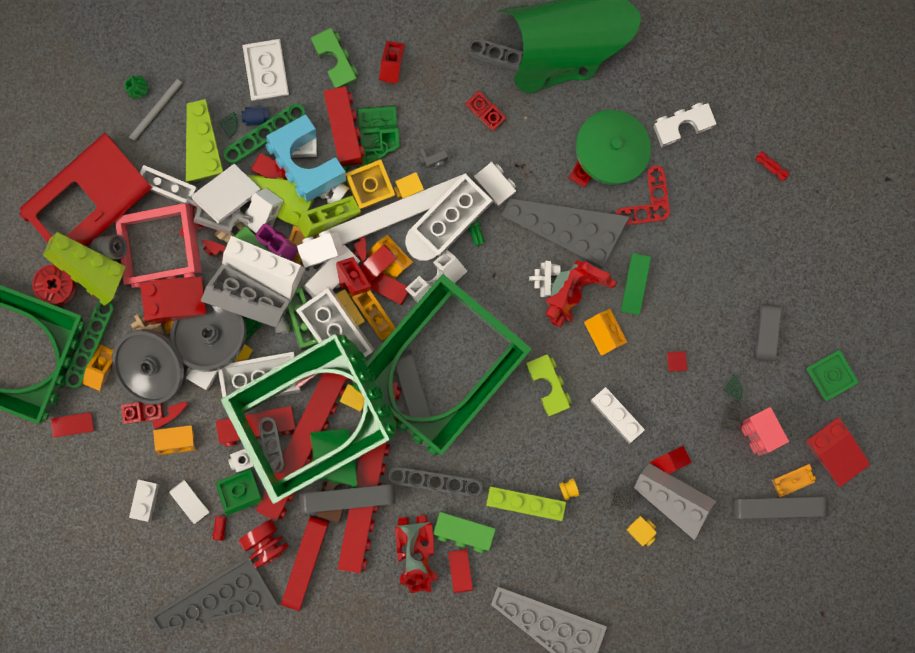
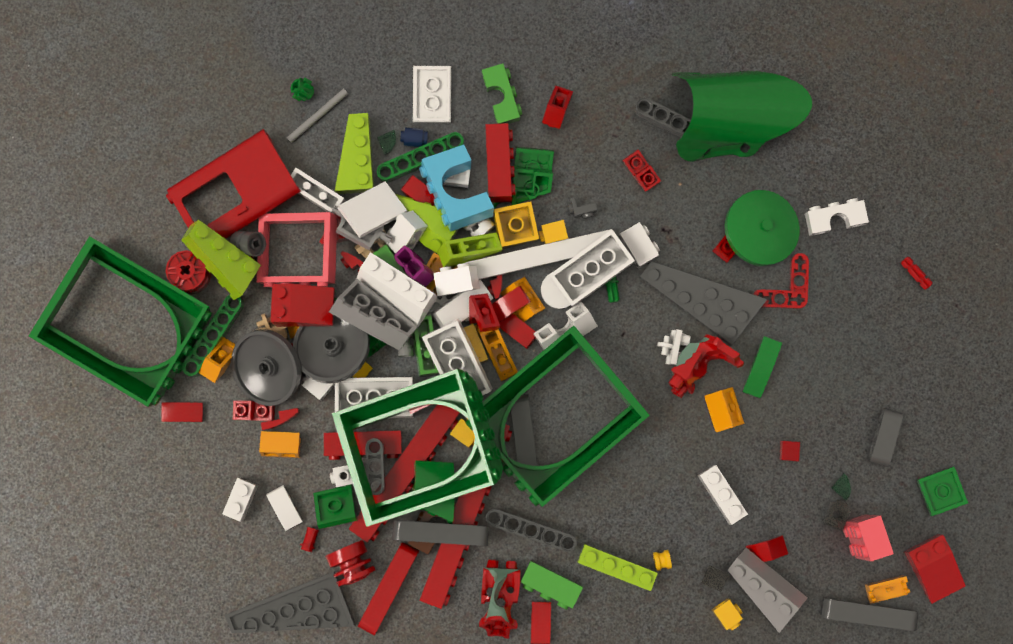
camera: 10 degrees right, 0 degrees up
lime arch [526,354,572,417] -> none

